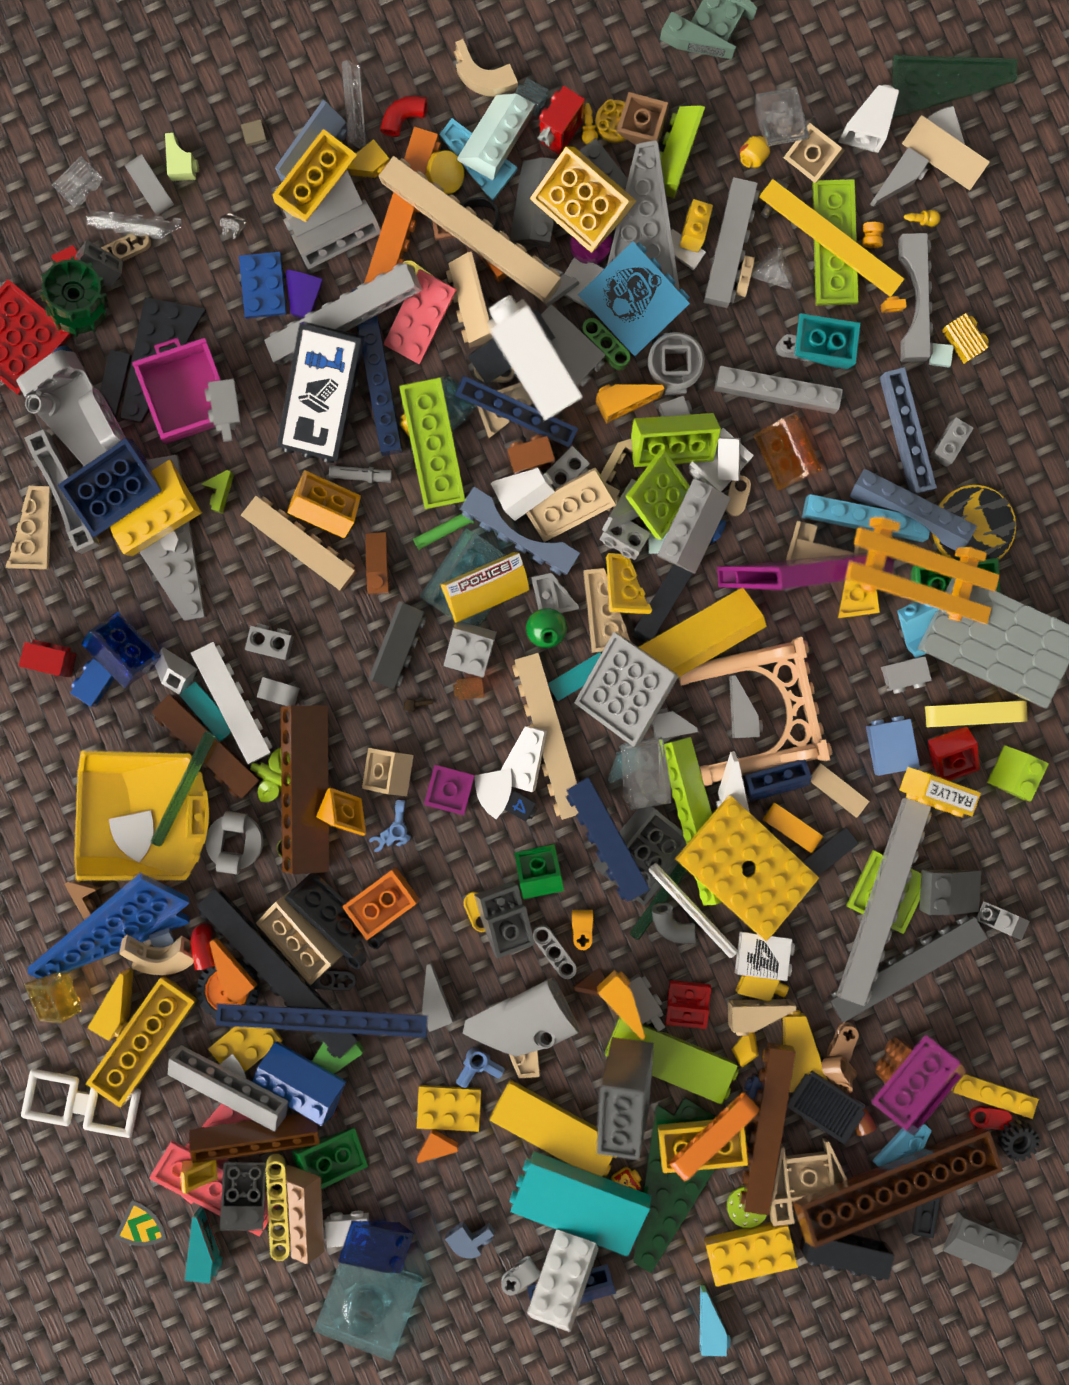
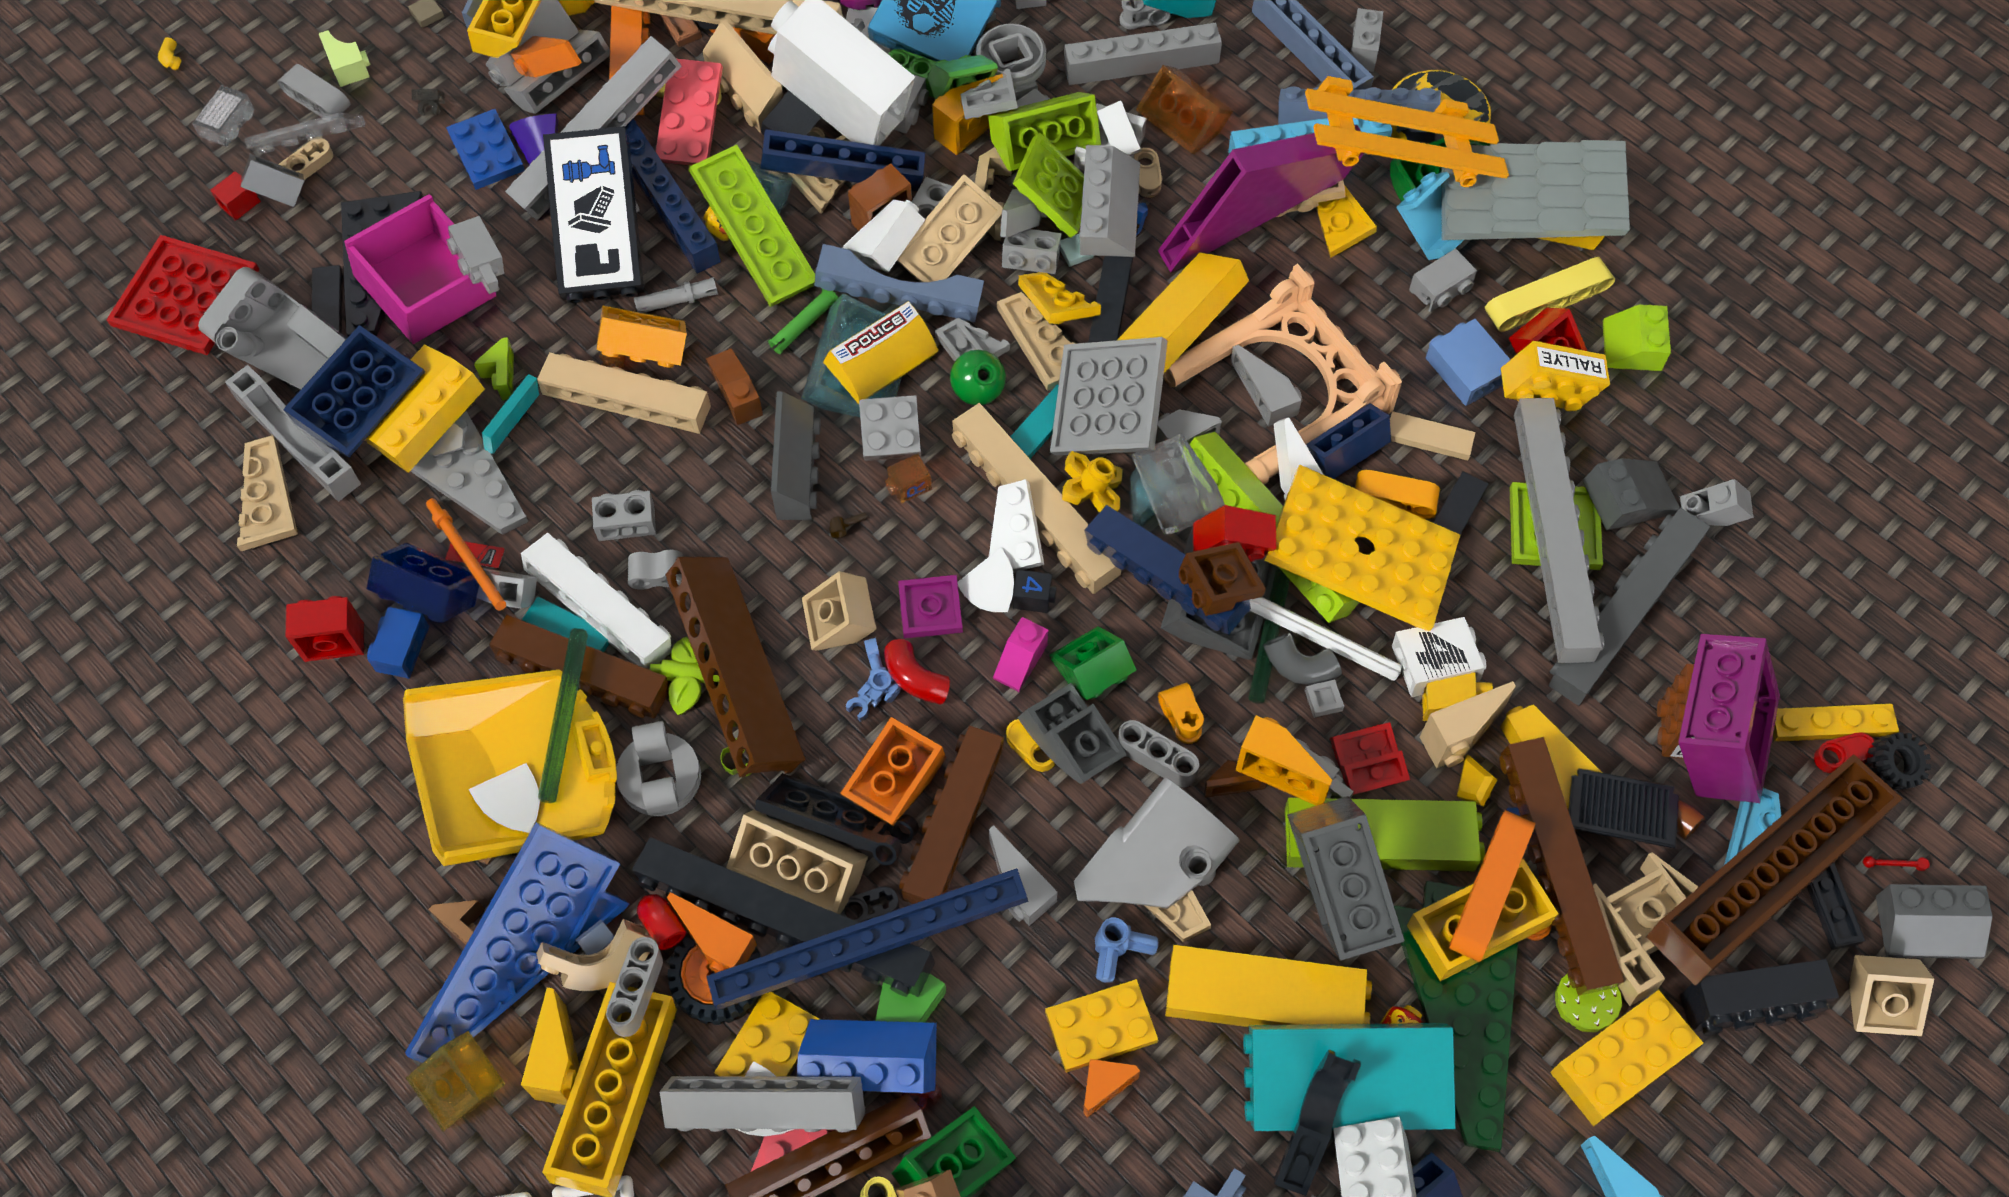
camera: 20 degrees left, 25 degrees down
dark green piece [40,256,108,337] -> none
light orange slope [316,788,366,836] -> none
medium nougat piece [822,1056,857,1094] -> none
medium nougat piece [827,1022,859,1062] -> none
none -> yellow arm [158,37,182,70]
none -> orange bar [426,498,506,611]
none -> red sticker [445,541,505,568]
none -> teal tile [482,374,539,454]
none -> orange slope [510,36,582,78]
none -> light grey beam [606,937,663,1037]
none -> red cylinder [884,639,950,705]
none -> reddish brown brick [899,725,1004,904]
none -> bright green slope [927,55,998,99]
none -> light grey wing [960,69,1018,119]
none -> dark pink slope [993,617,1048,692]
none -> yellow plant [1062,451,1123,513]
none -> reddish brown plate [1179,542,1266,616]
none -> red brick [1193,505,1276,562]
none -> black piece [1274,1050,1361,1196]
none -> light grey plate [1305,679,1344,718]
none -> tan slope [1849,955,1934,1036]
none -> red hinge [1863,856,1930,871]

